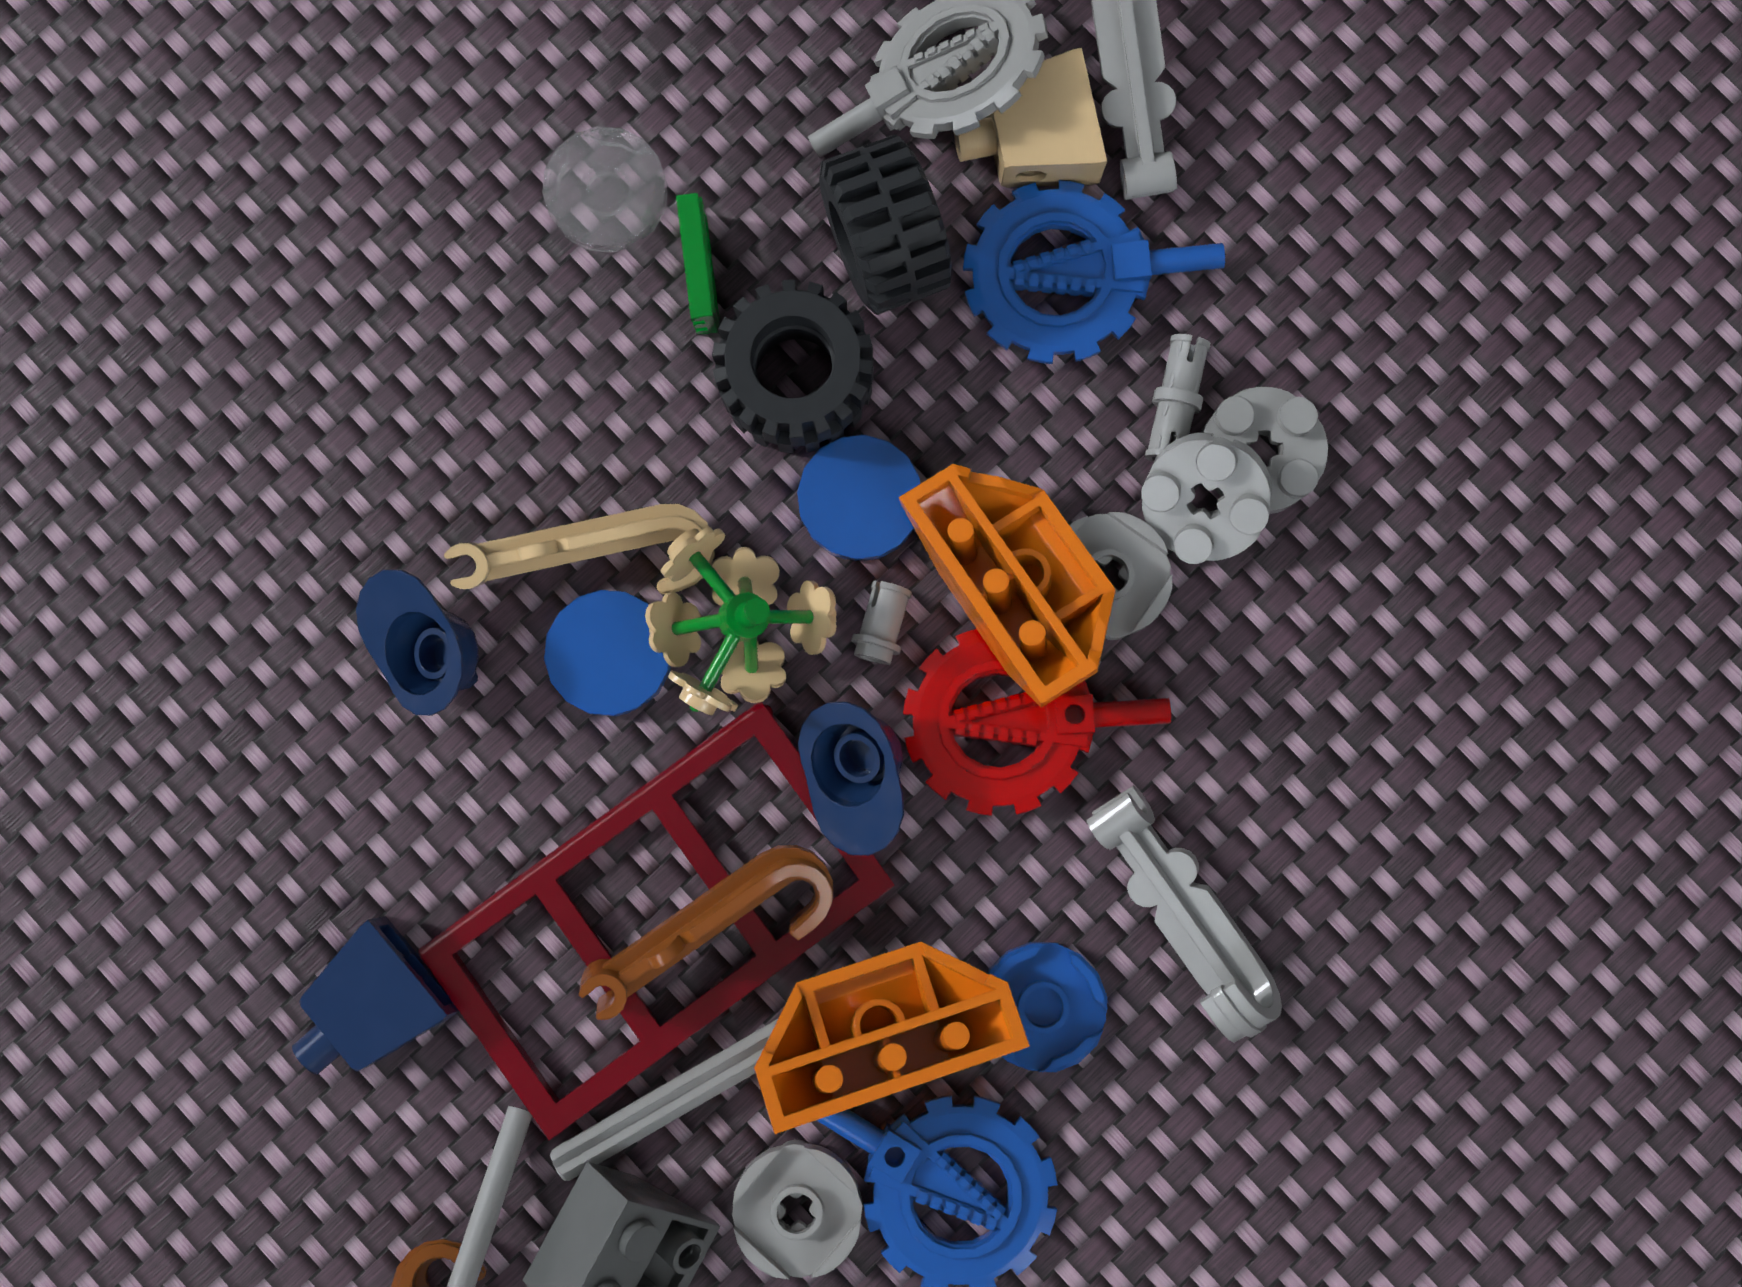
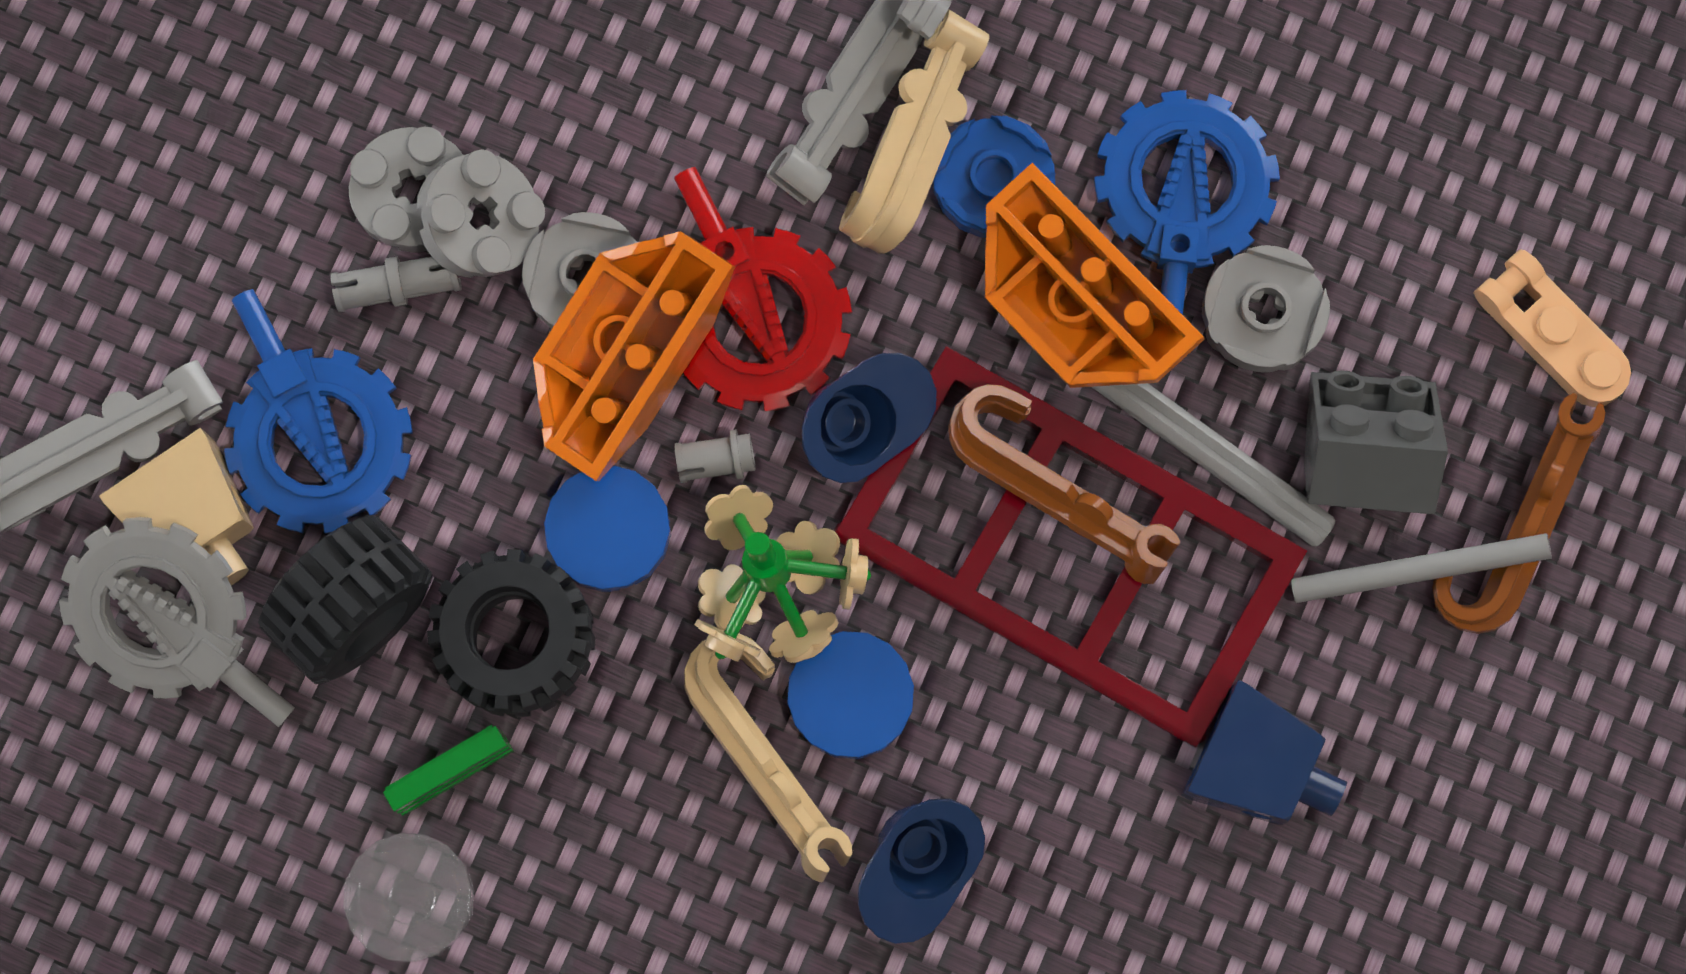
camera: 115 degrees left, 5 degrees down
none -> tan piece [839,9,989,254]

